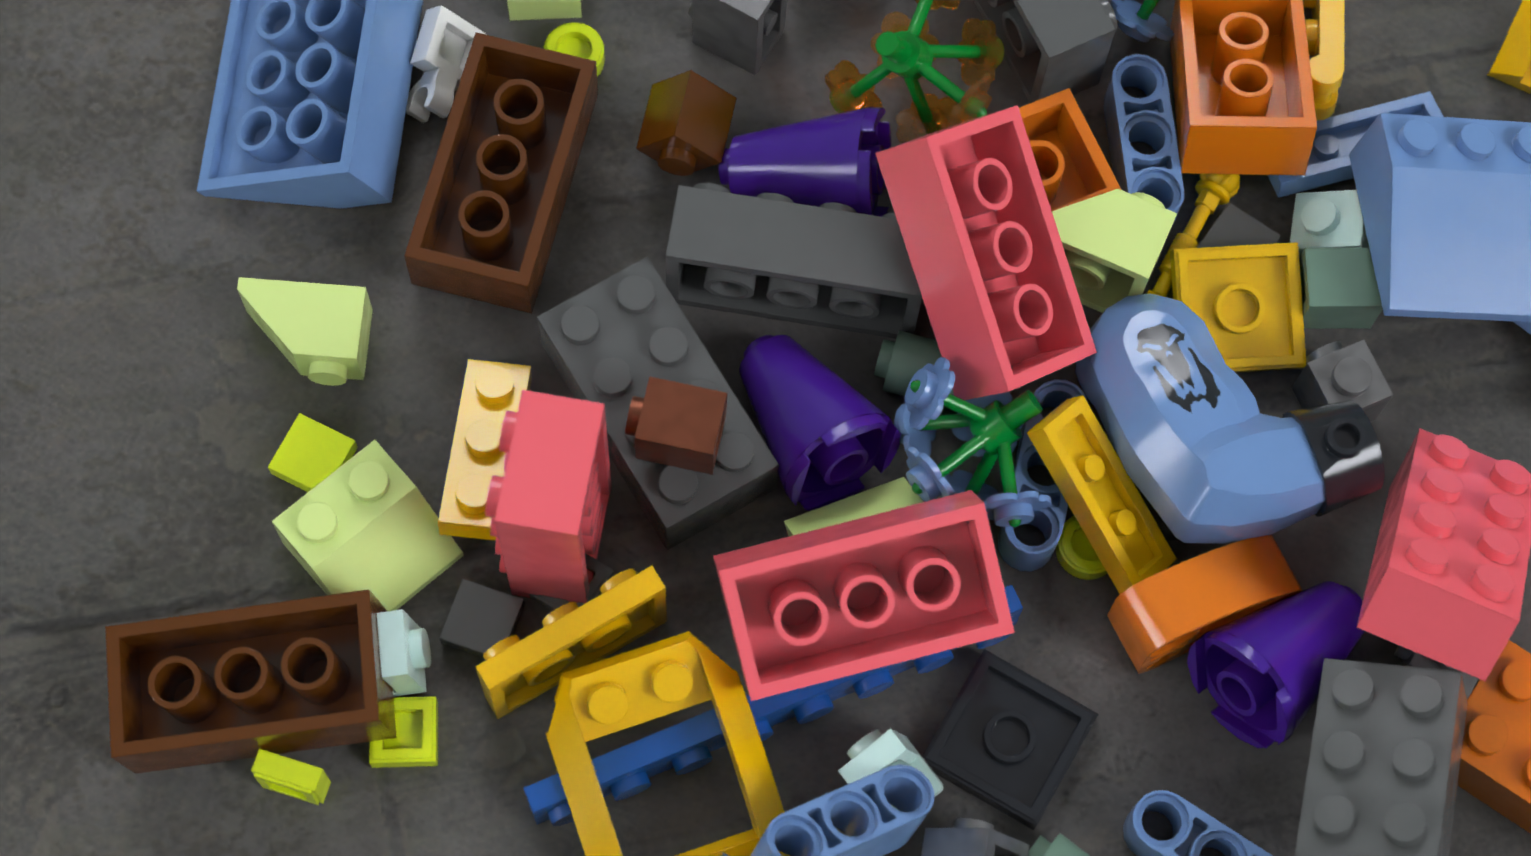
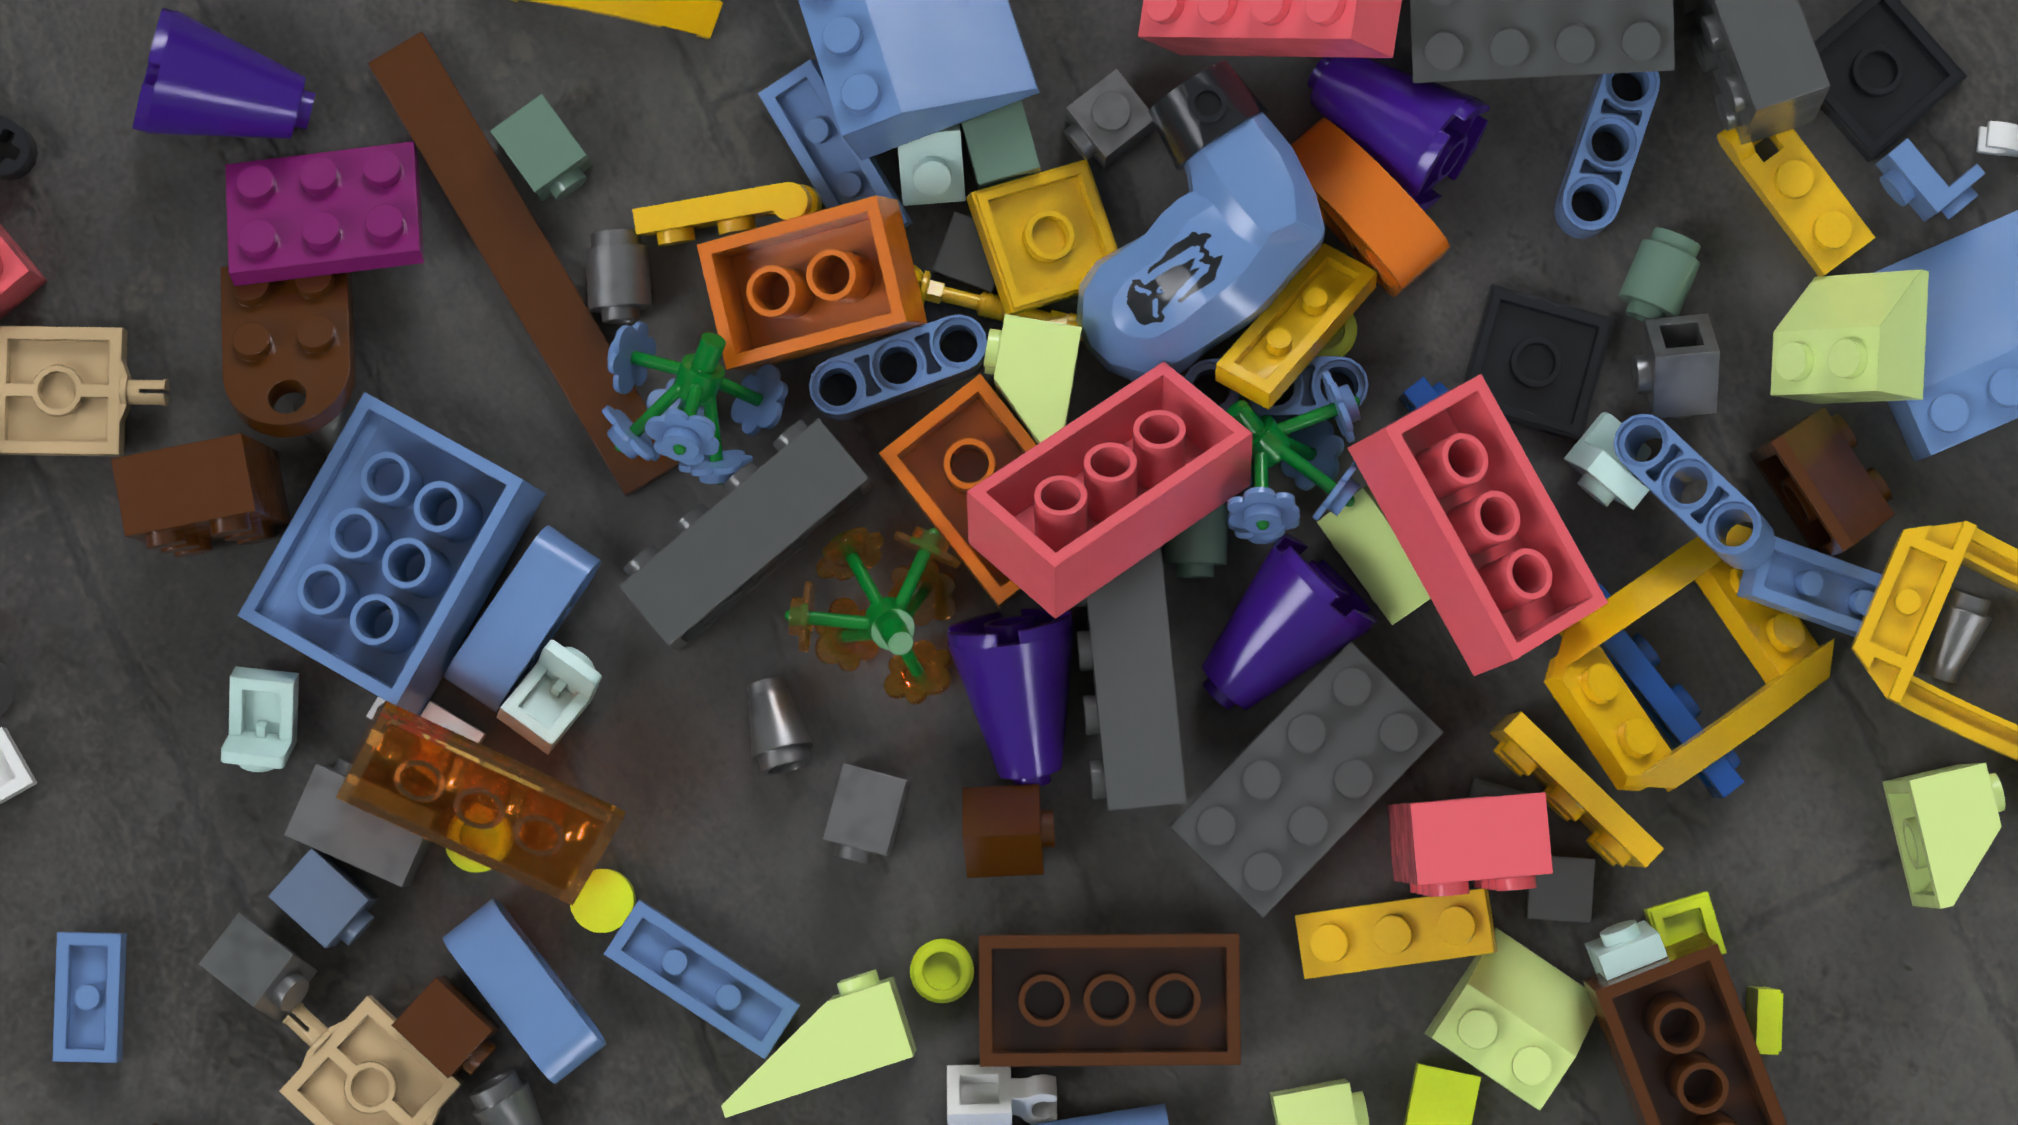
camera: 95 degrees left, 15 degrees up
copper brick [625,376,727,475] -> none

